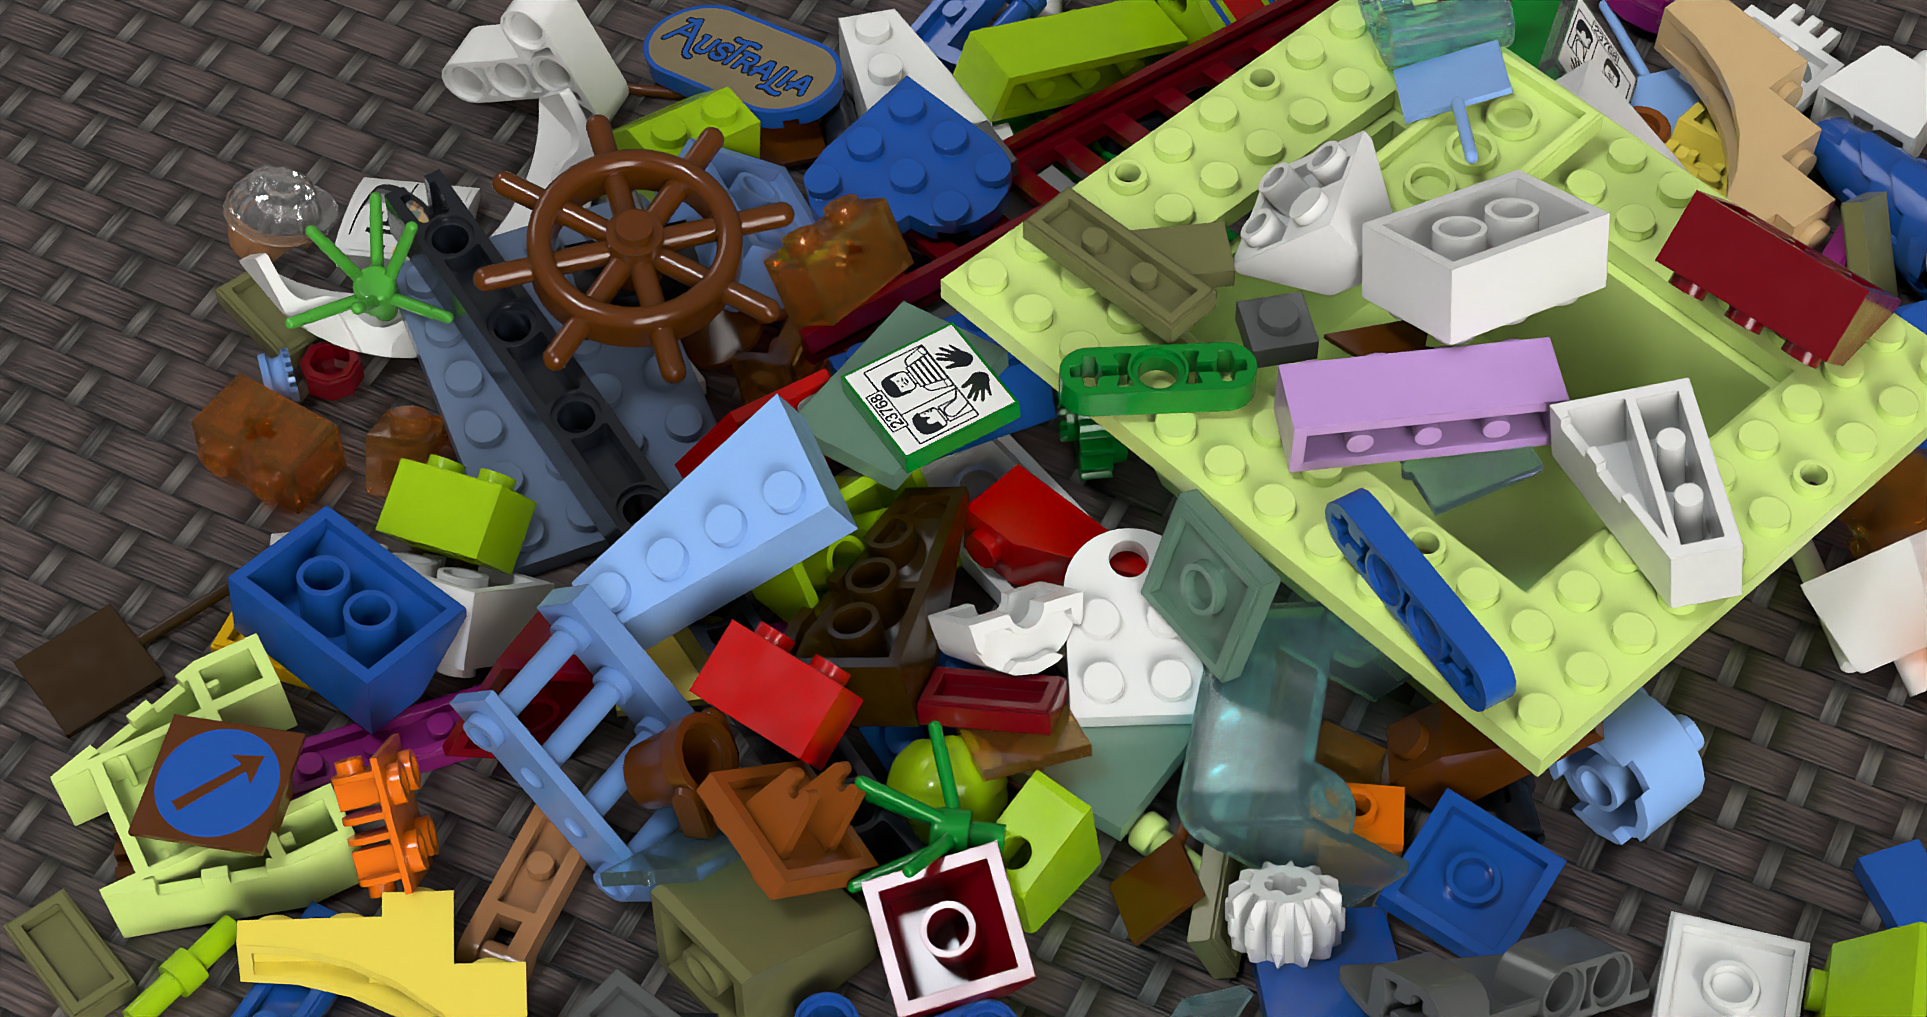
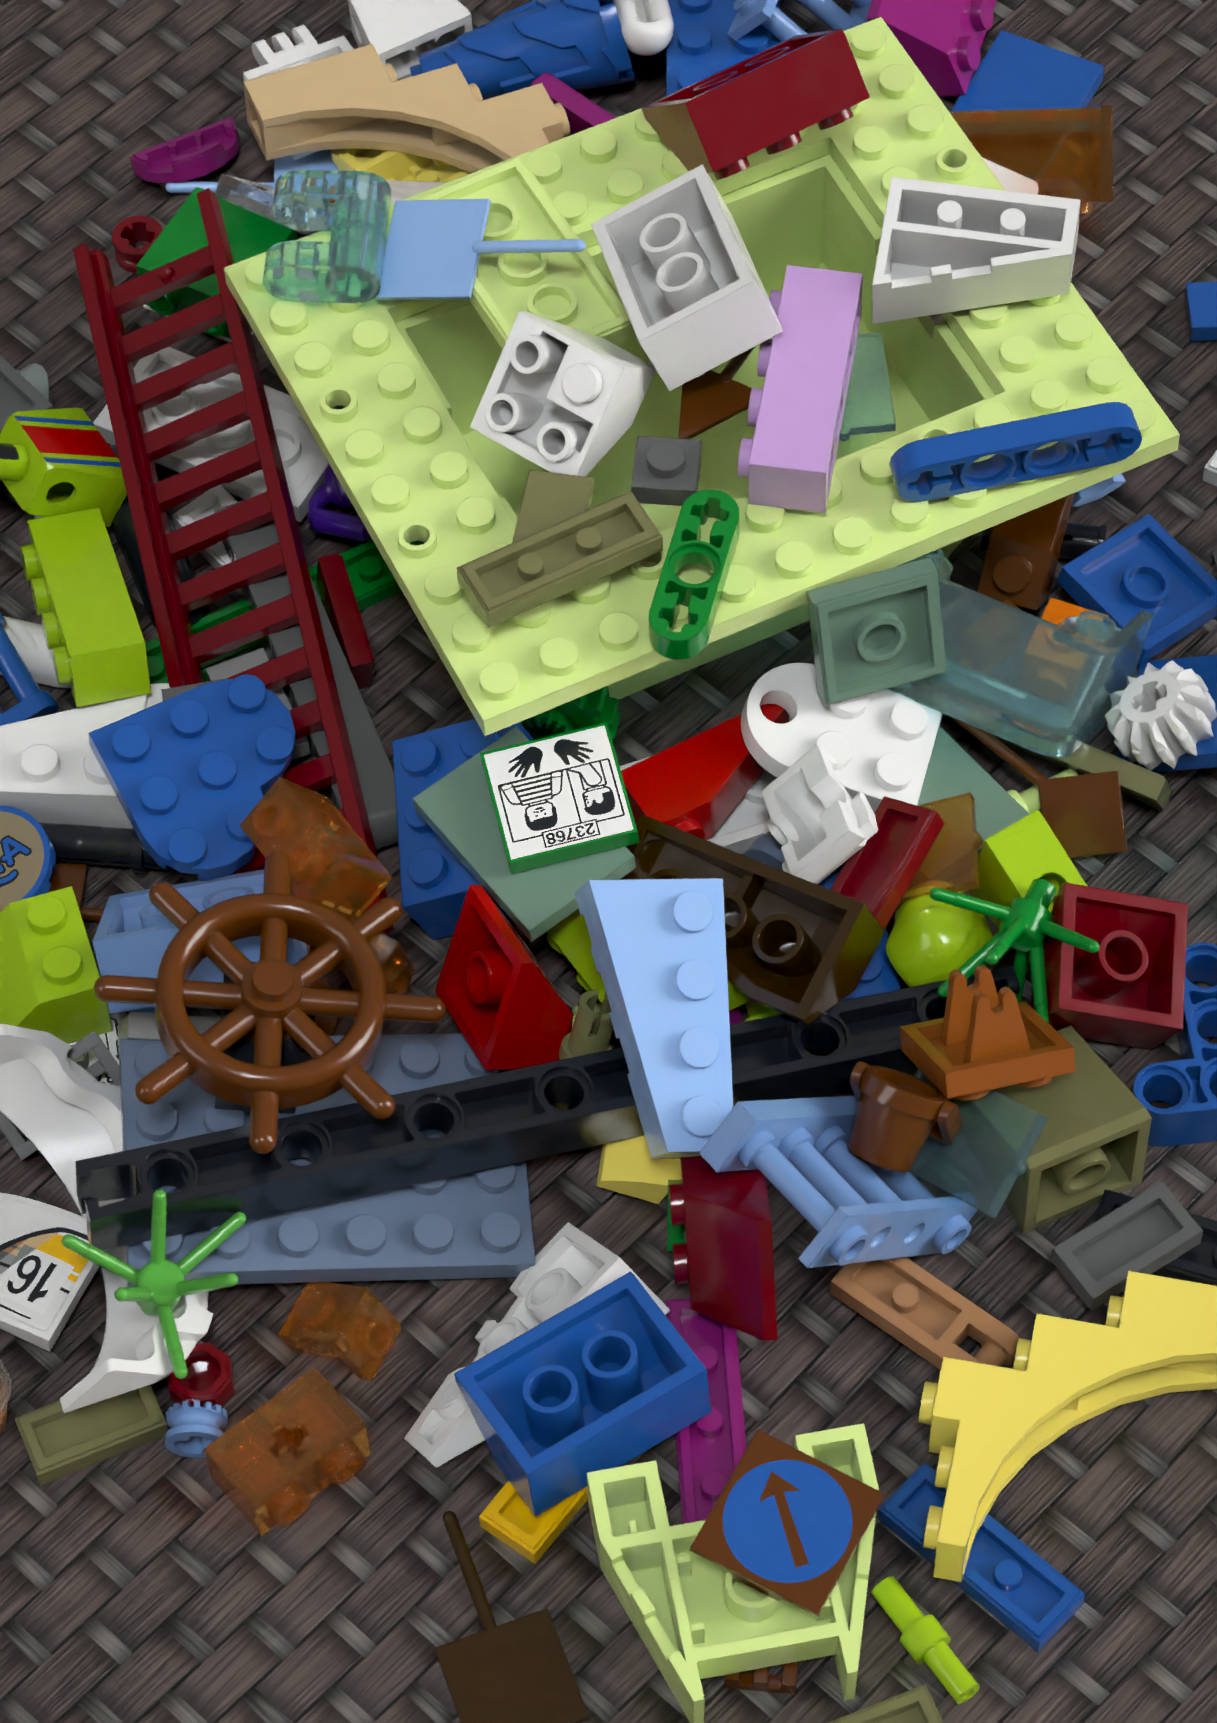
camera: 70 degrees left, 5 degrees up
orange hinge [331,733,439,898] -> none
lime brick [375,454,537,575] -> none
red brick [689,619,864,771] -> none
olive tile [1840,191,1899,307] -> none

